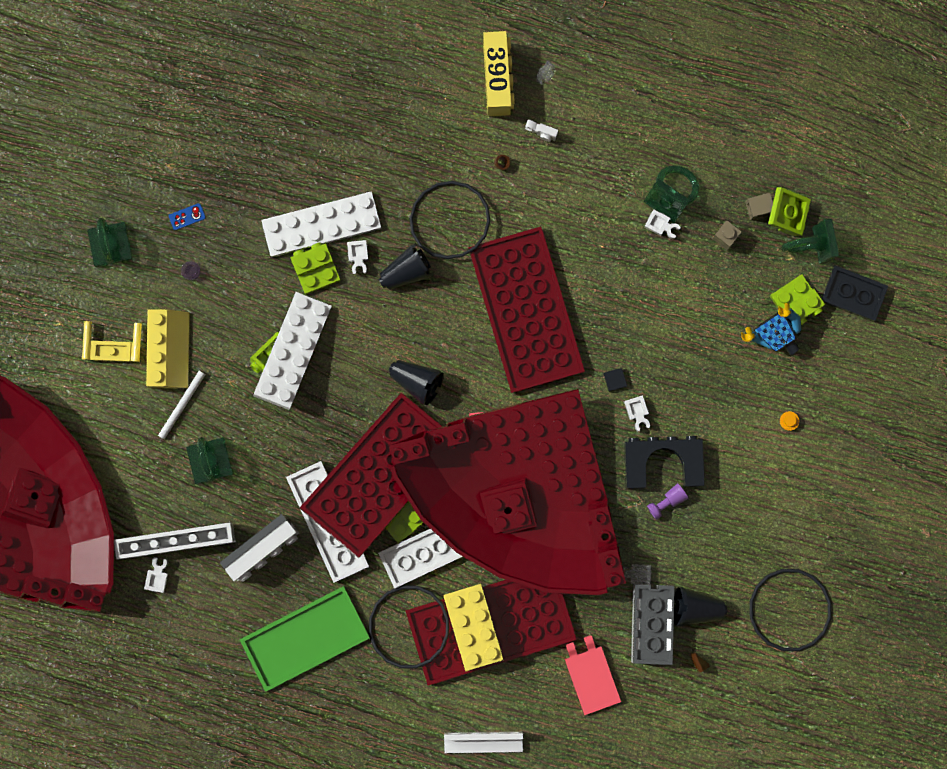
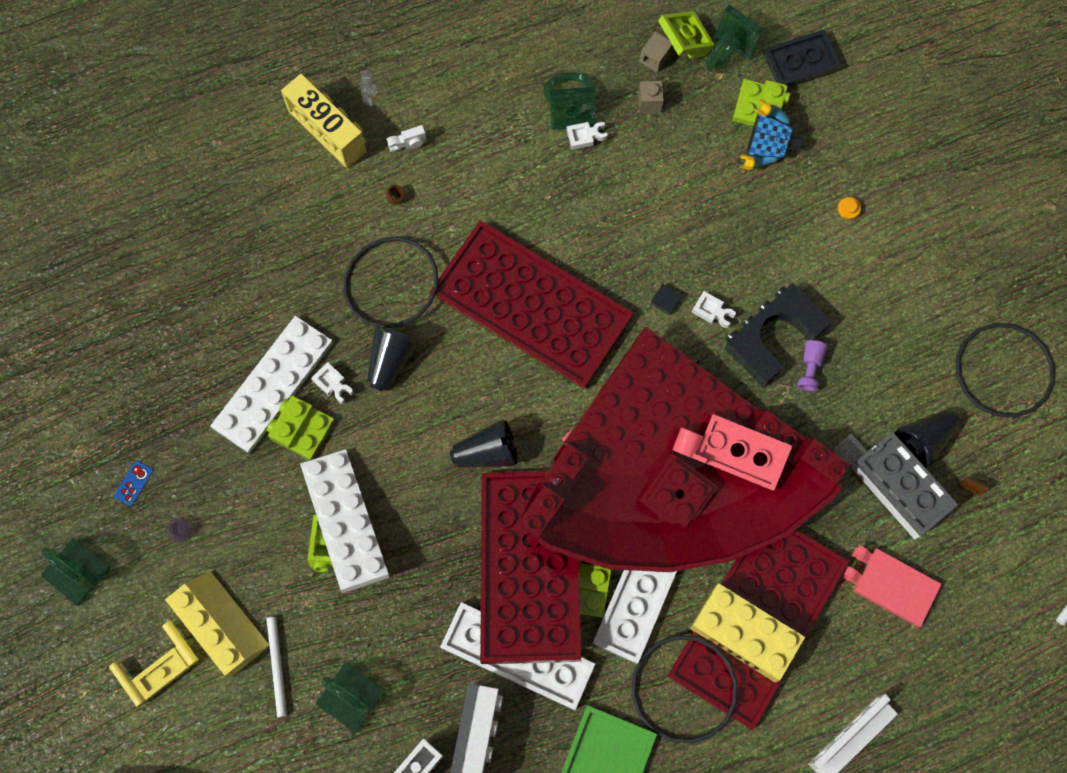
camera: 40 degrees left, 10 degrees down
none -> coral hinge [672,414,792,491]

